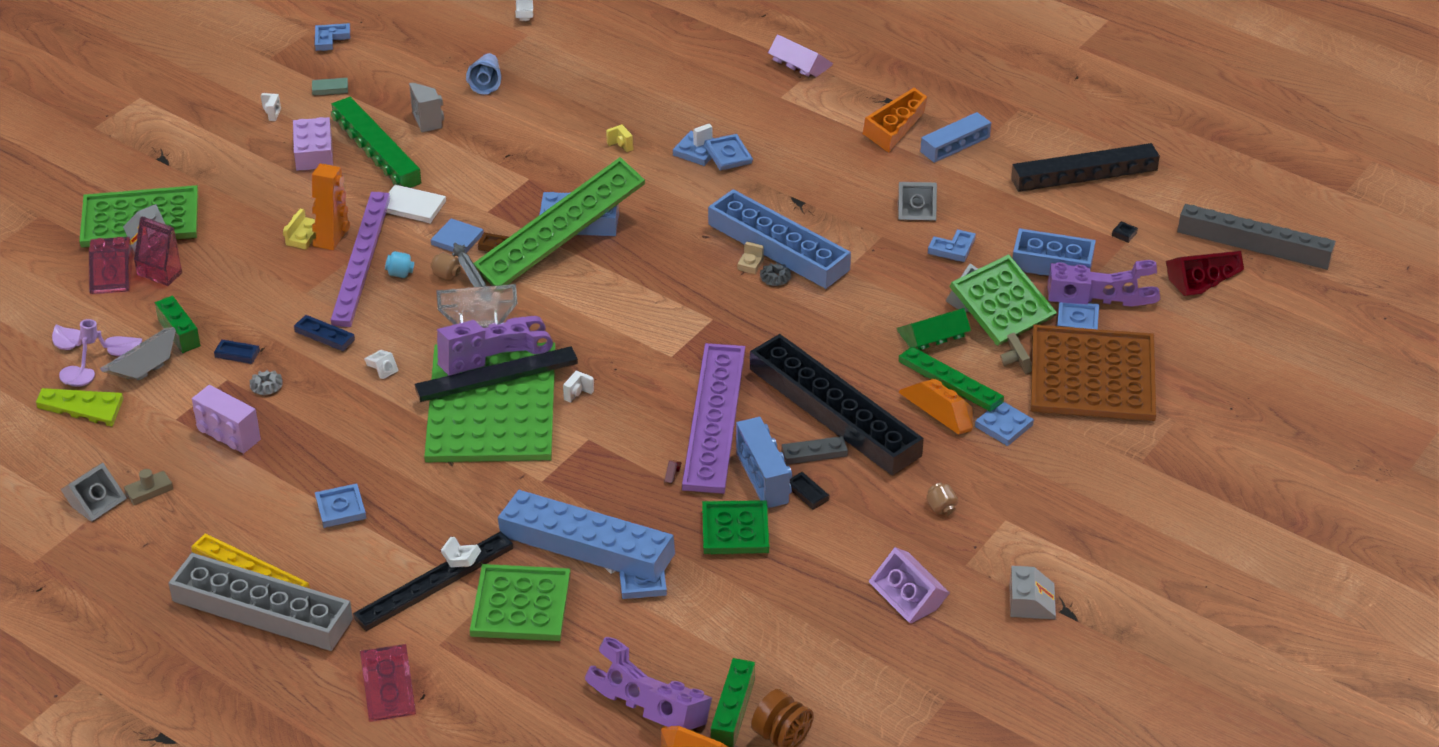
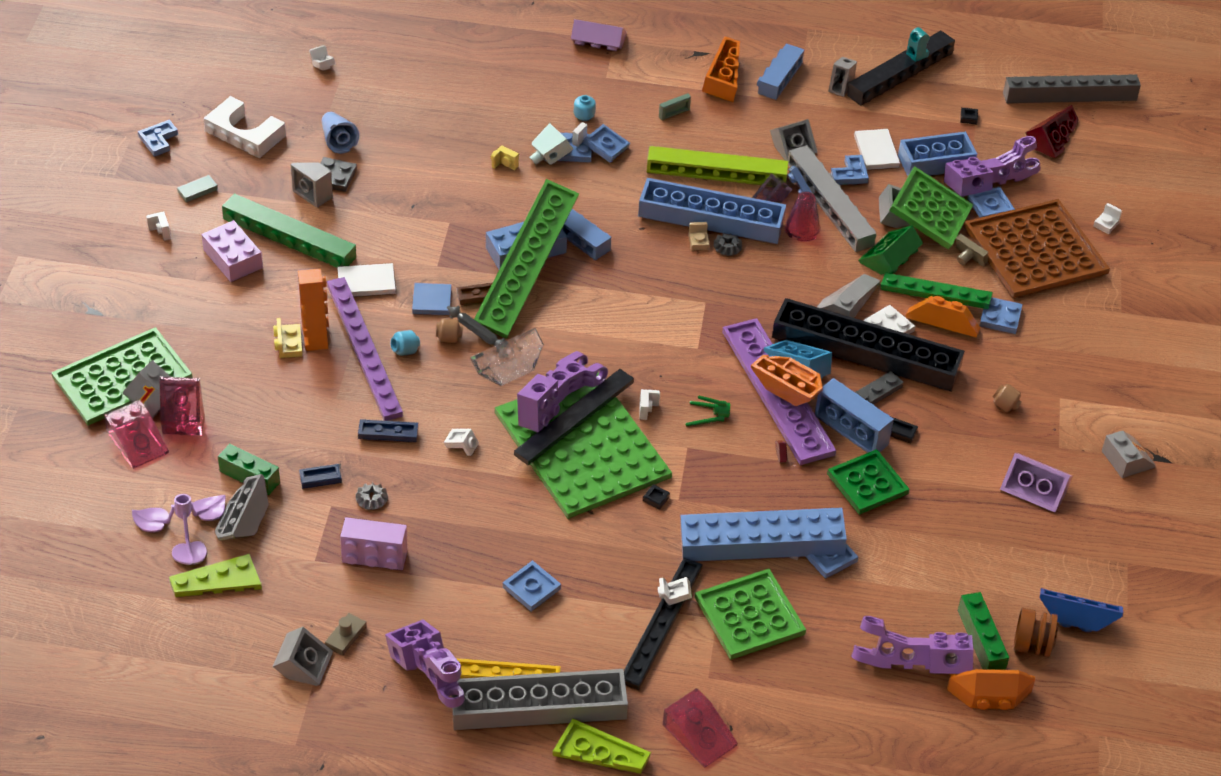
camera: 30 degrees left, 5 degrees up
none -> white arch [204,96,286,158]
none -> plate [320,157,357,192]
none -> medium lavender brick [385,620,465,708]
none -> light aqua torso [529,123,573,165]
none -> lime wing [553,718,651,774]
none -> medium blue brick [562,209,611,260]
none -> medium azure head [573,95,596,121]
none -> black tile [643,484,670,510]
none -> lime brick [647,146,788,188]
none -> sand green tile [659,93,691,120]
none -> green plant [685,395,730,426]
none -> orange wedge [751,355,823,406]
none -> slope [752,173,792,203]
none -> dark azure slope [764,340,832,379]
none -> clear pink cone [785,191,820,241]
none -> light grey brick [787,145,876,252]
none -> medium blue plate [787,166,814,201]
none -> light grey wedge [817,274,880,318]
none -> light grey torso [828,57,857,97]
none -> white tile [854,129,900,170]
none -> white plate [863,305,915,334]
none -> teal leg [906,27,930,62]
none -> blue wedge [1040,588,1123,632]
none -> white bracket [1093,203,1122,234]

